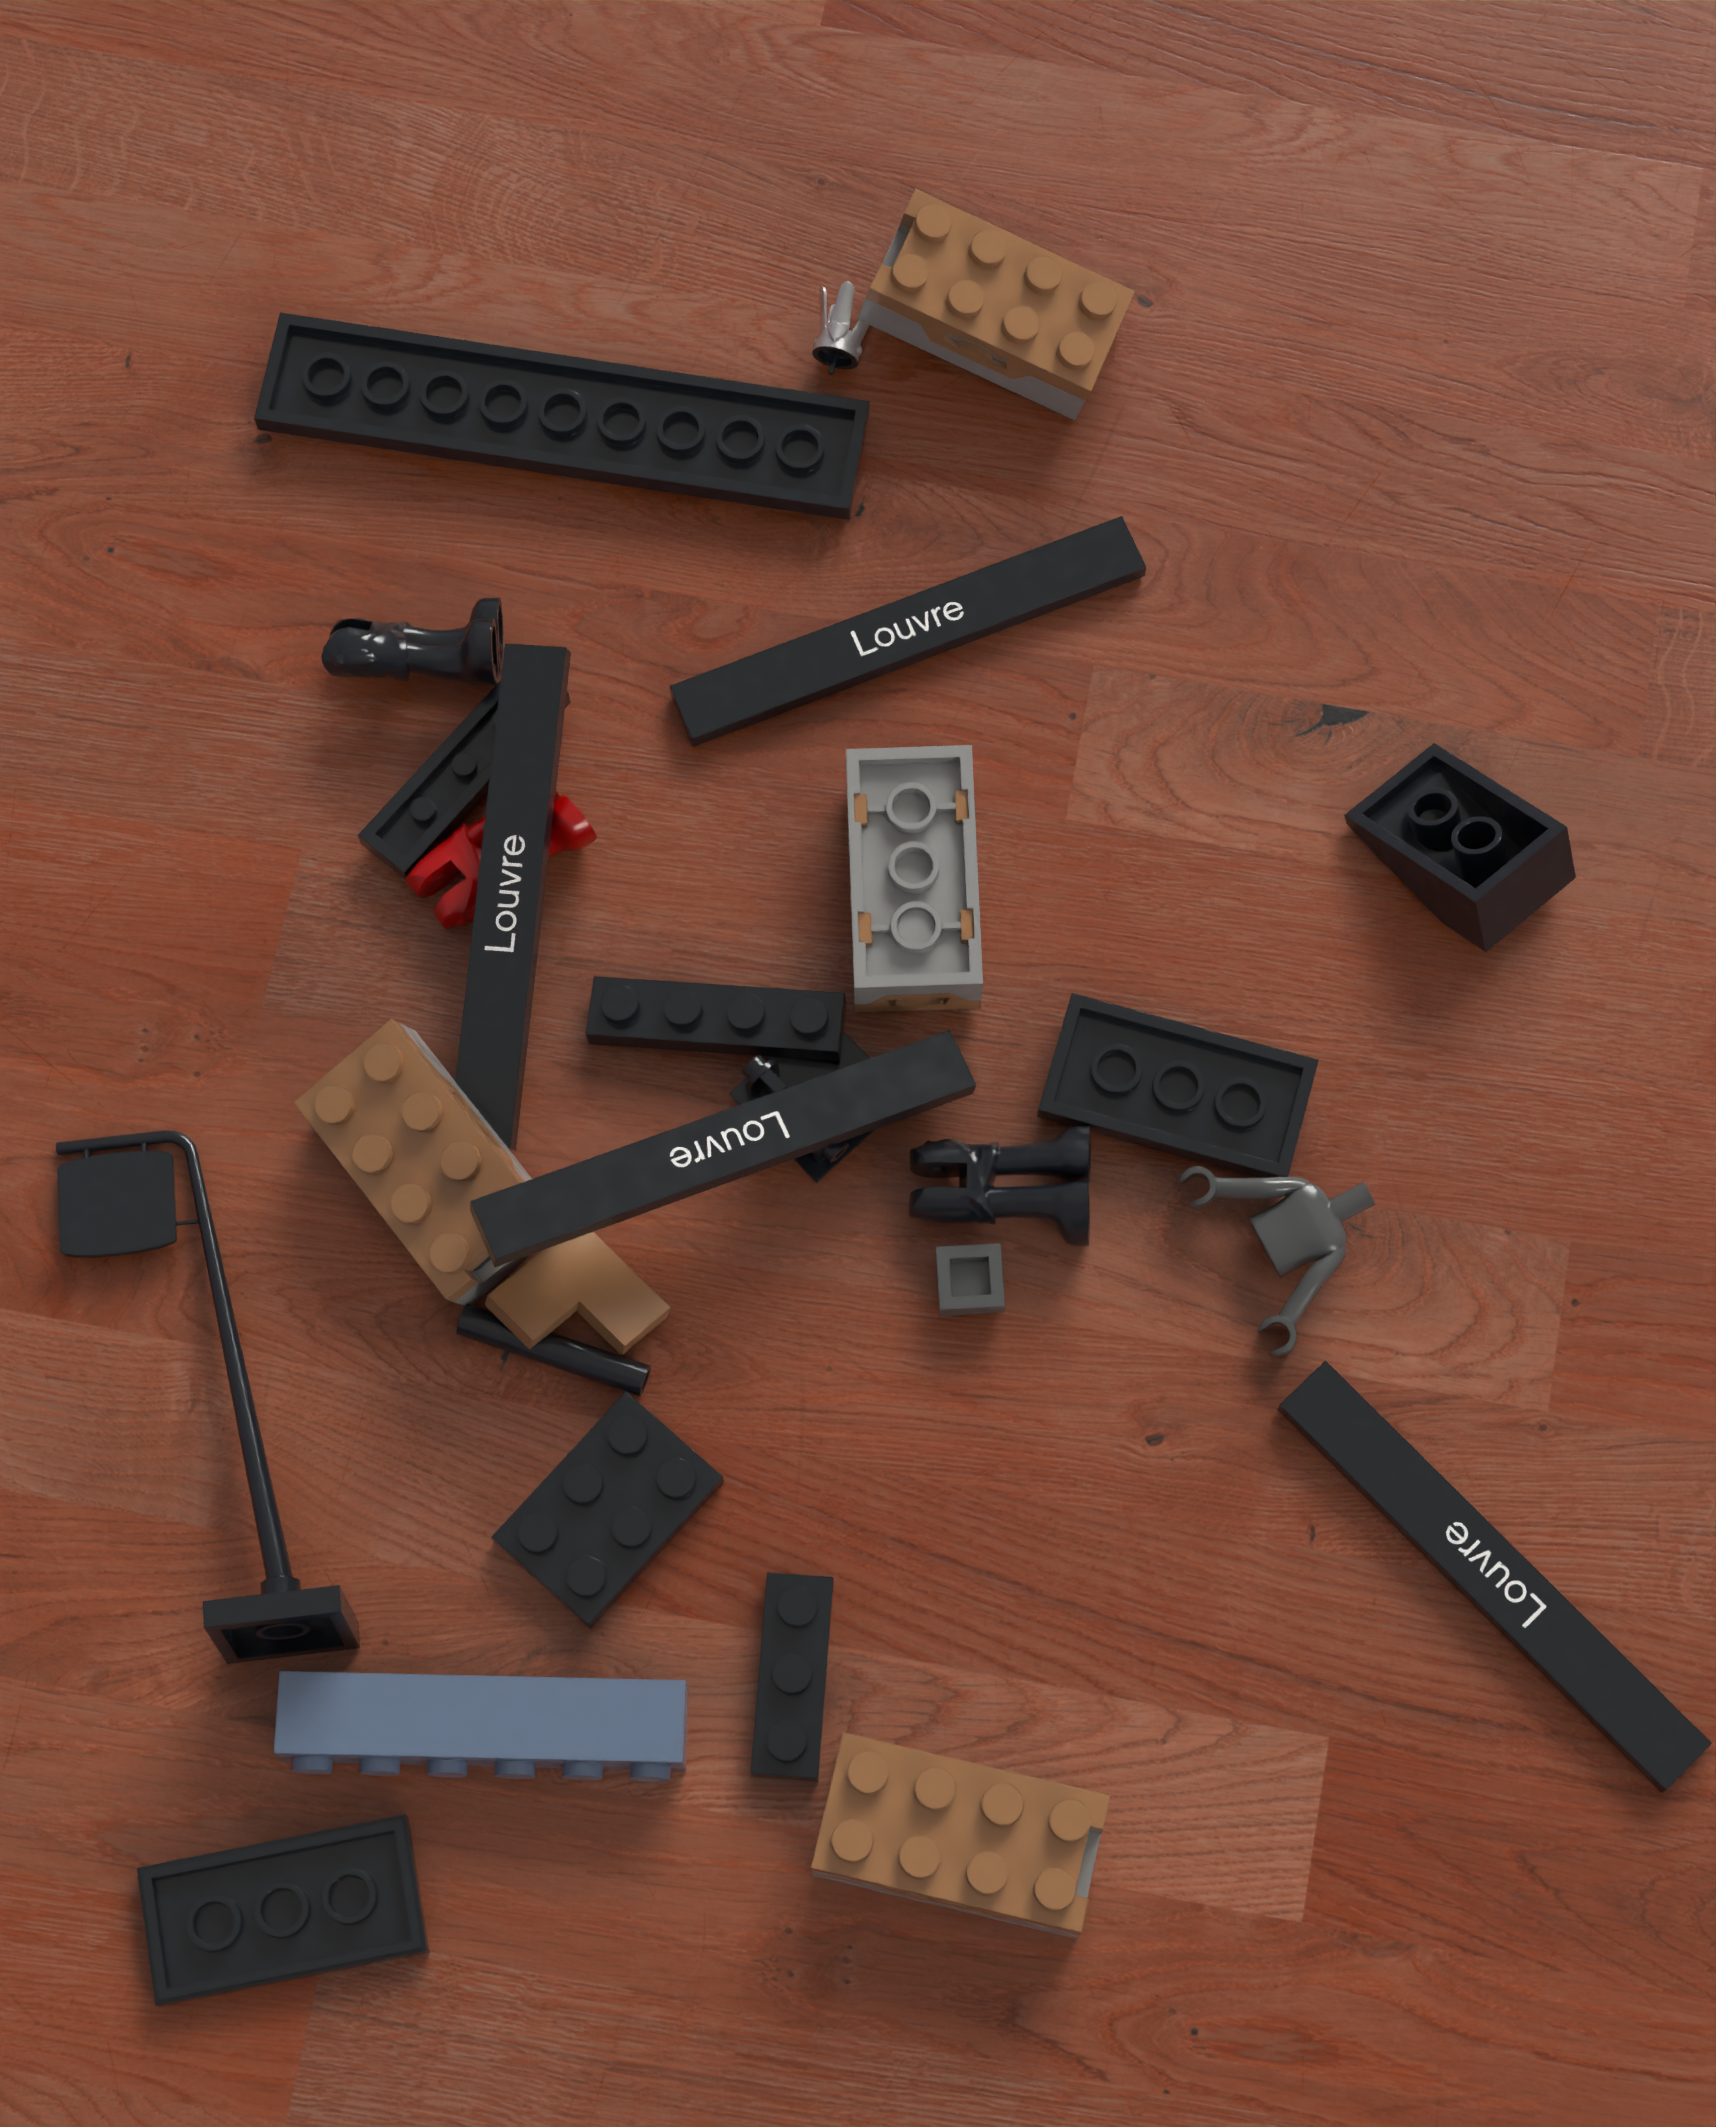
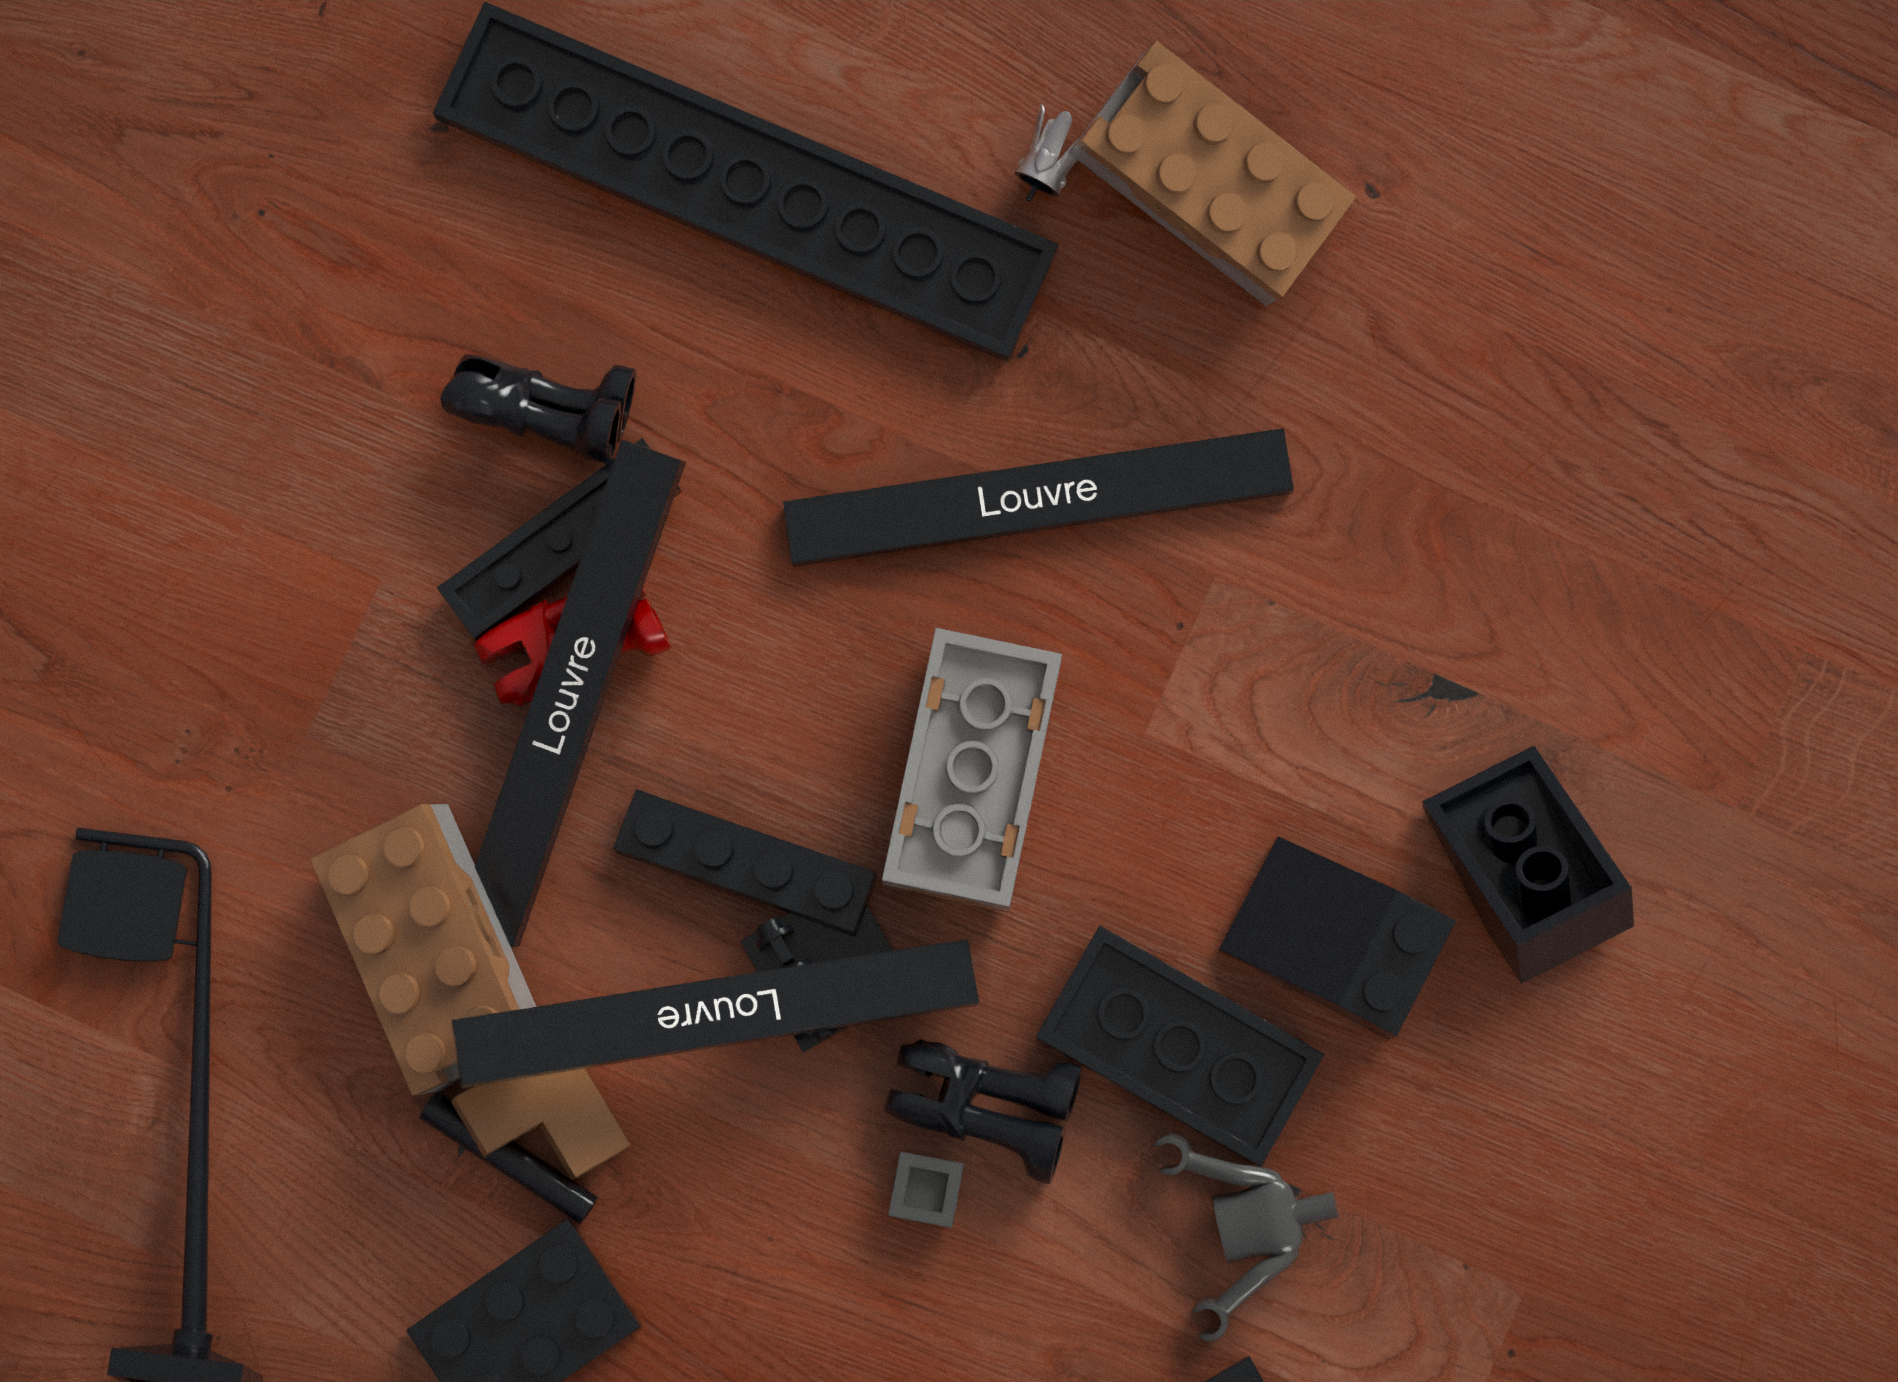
camera: 15 degrees right, 10 degrees up
none -> black slope [1218,836,1456,1040]

